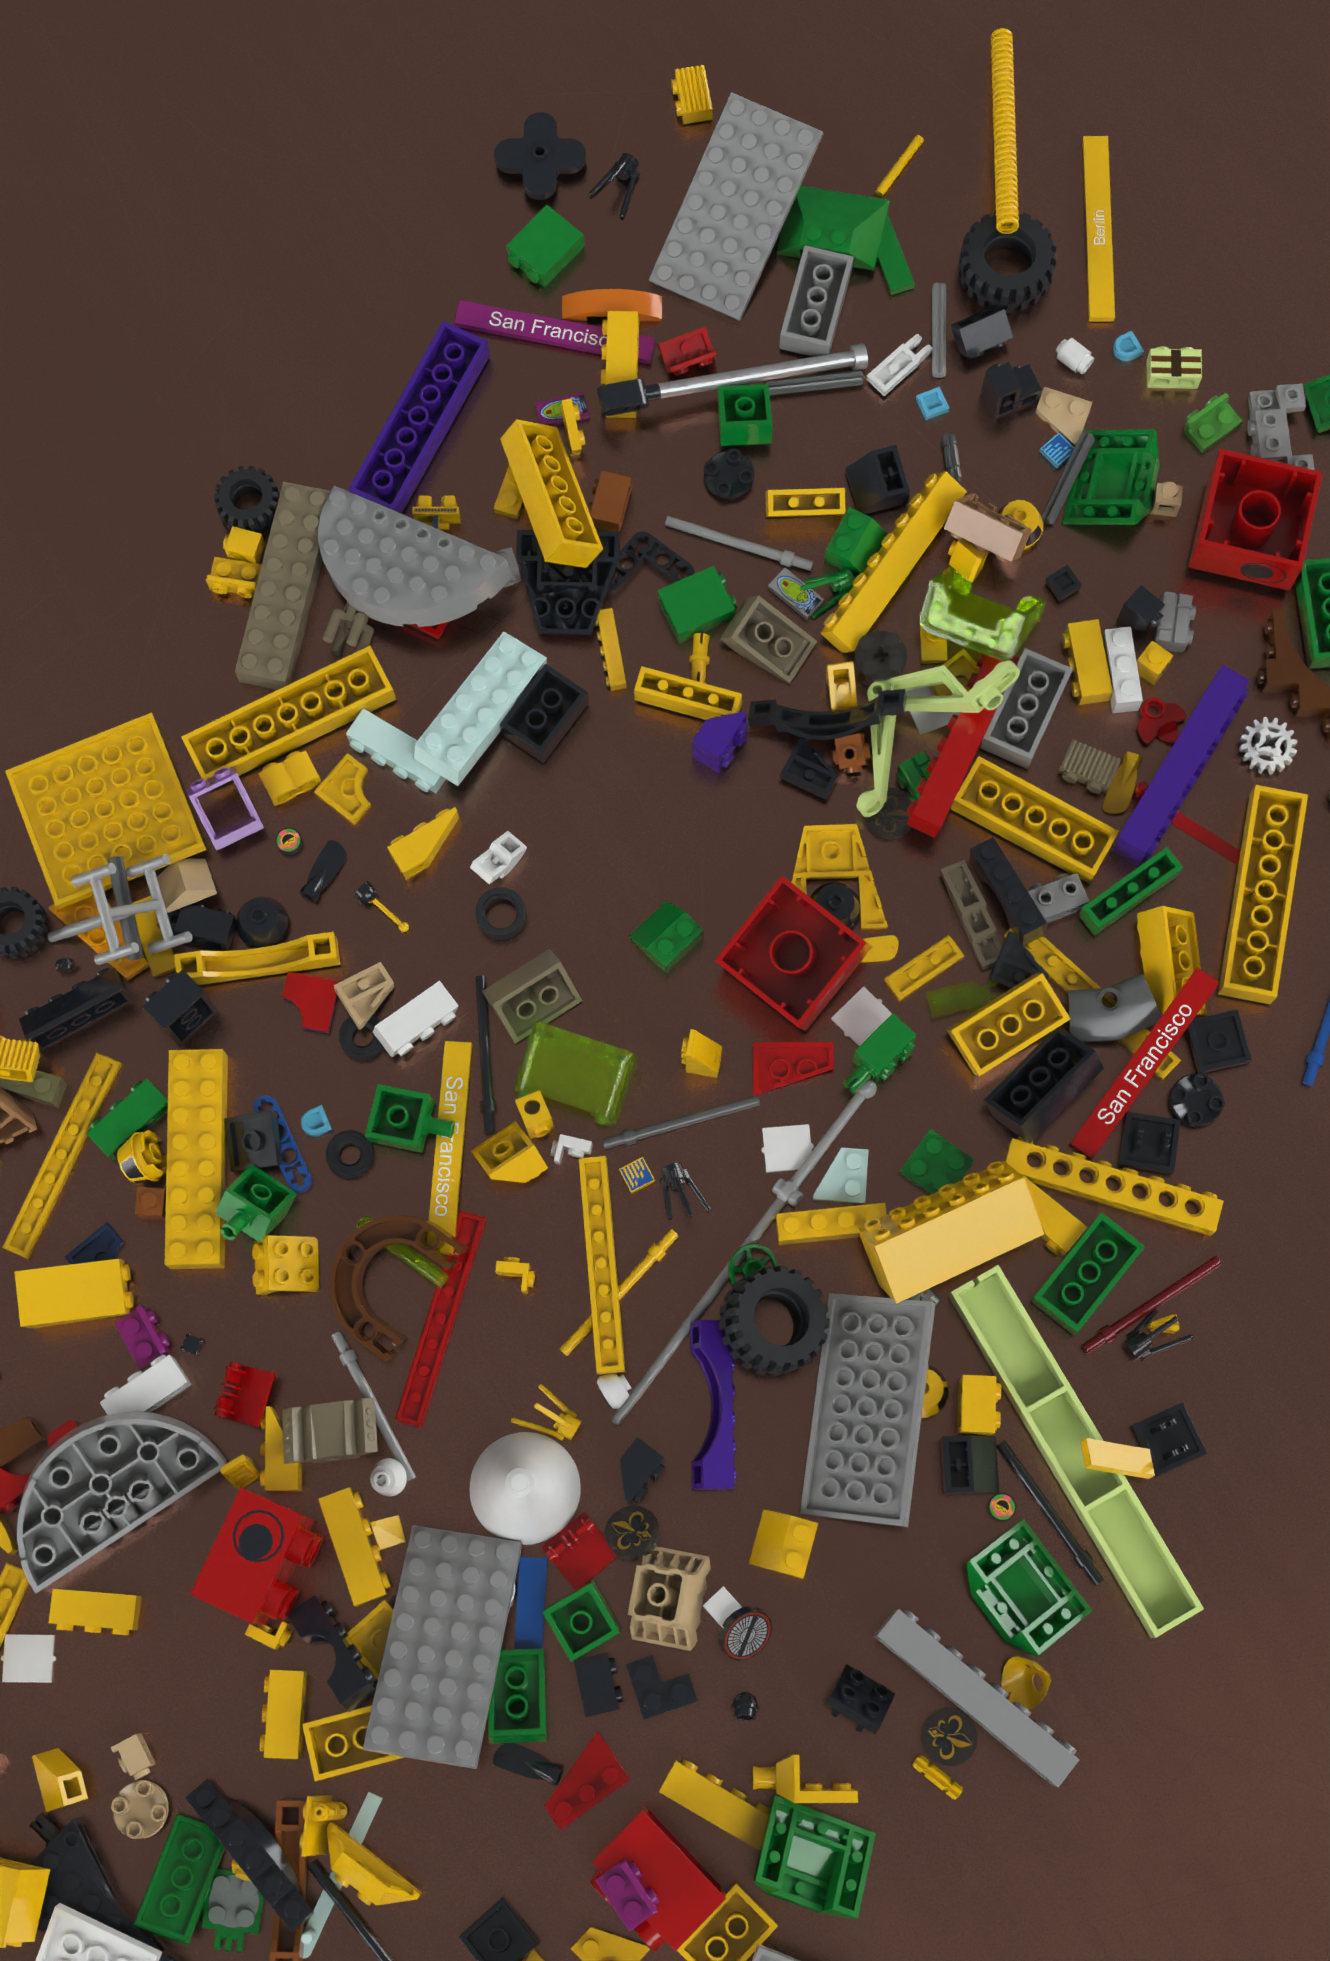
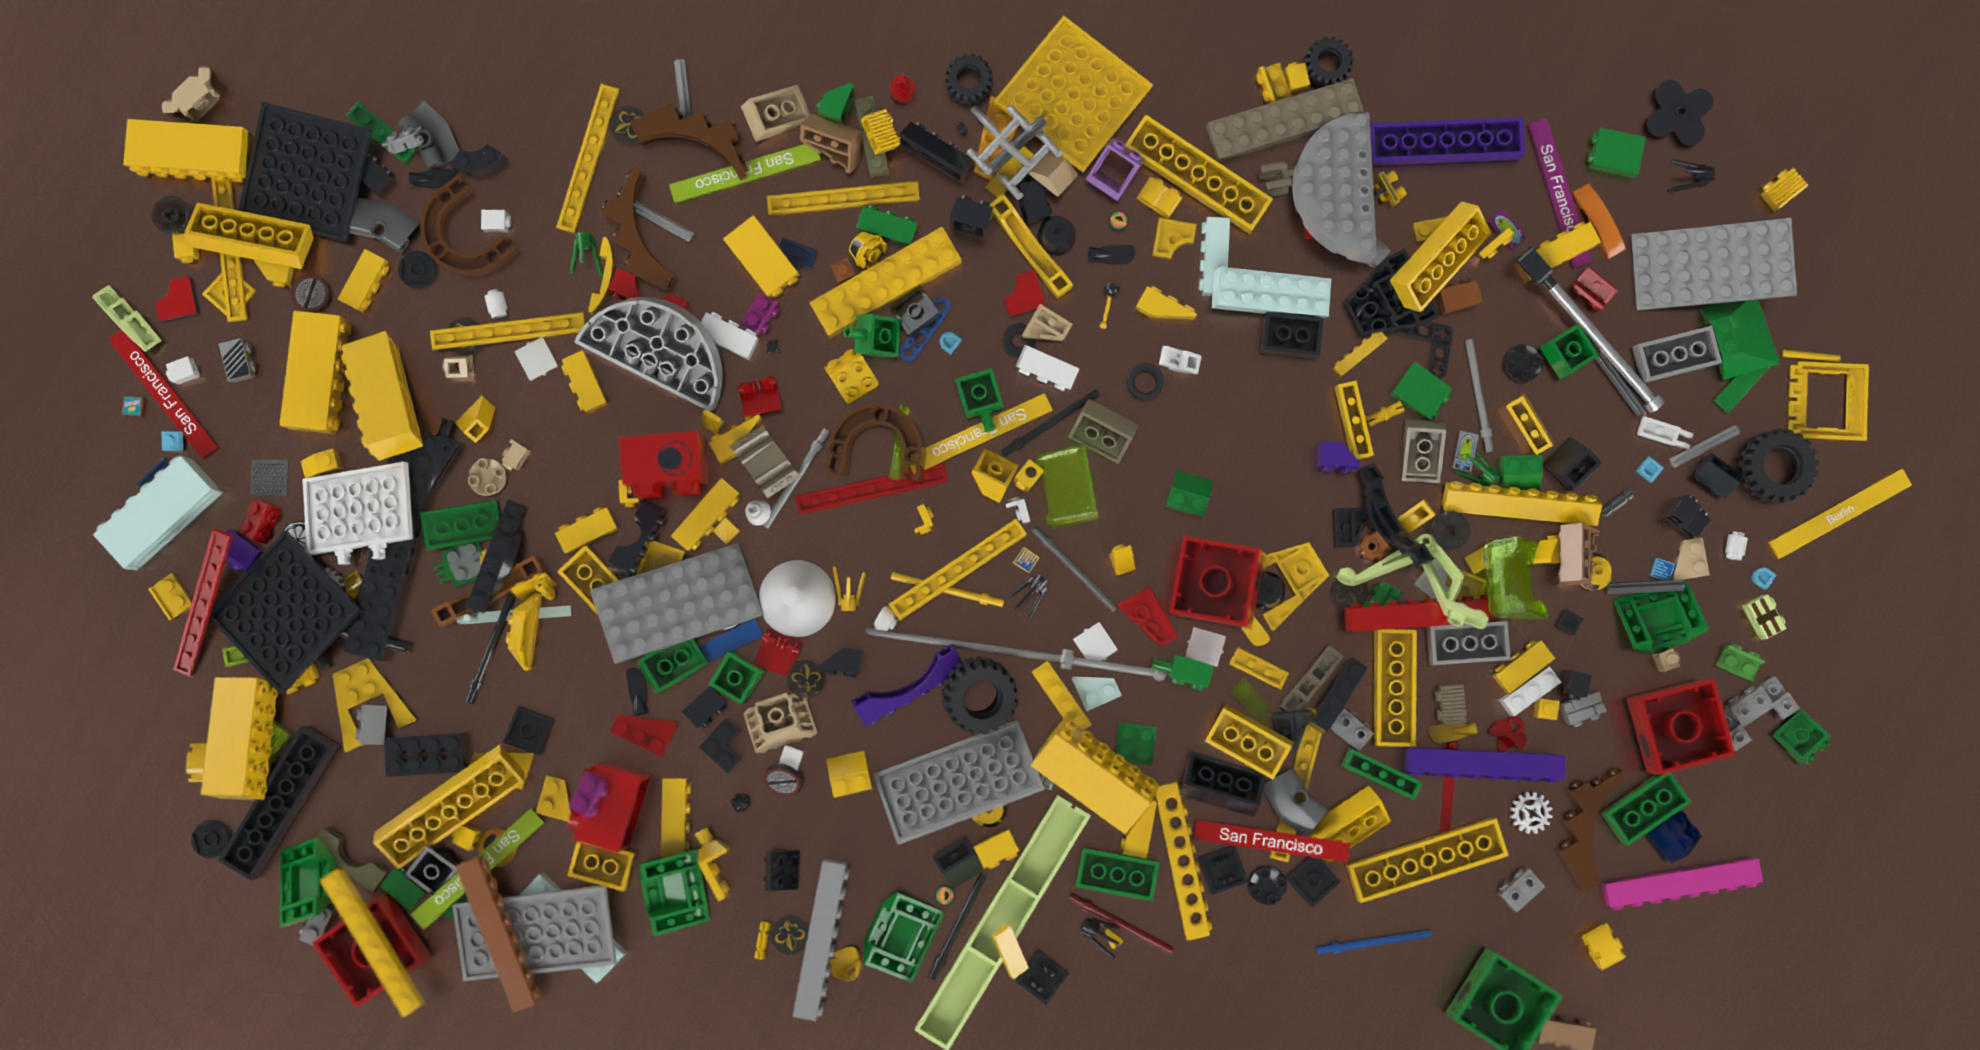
camera: 55 degrees right, 10 degrees up
black tyre [325,1130,374,1179] -> none
green wheel [728,1244,779,1285] -> none
yellow piece [991,28,1019,234] -> none
none -> yellow hinge [1788,361,1869,441]

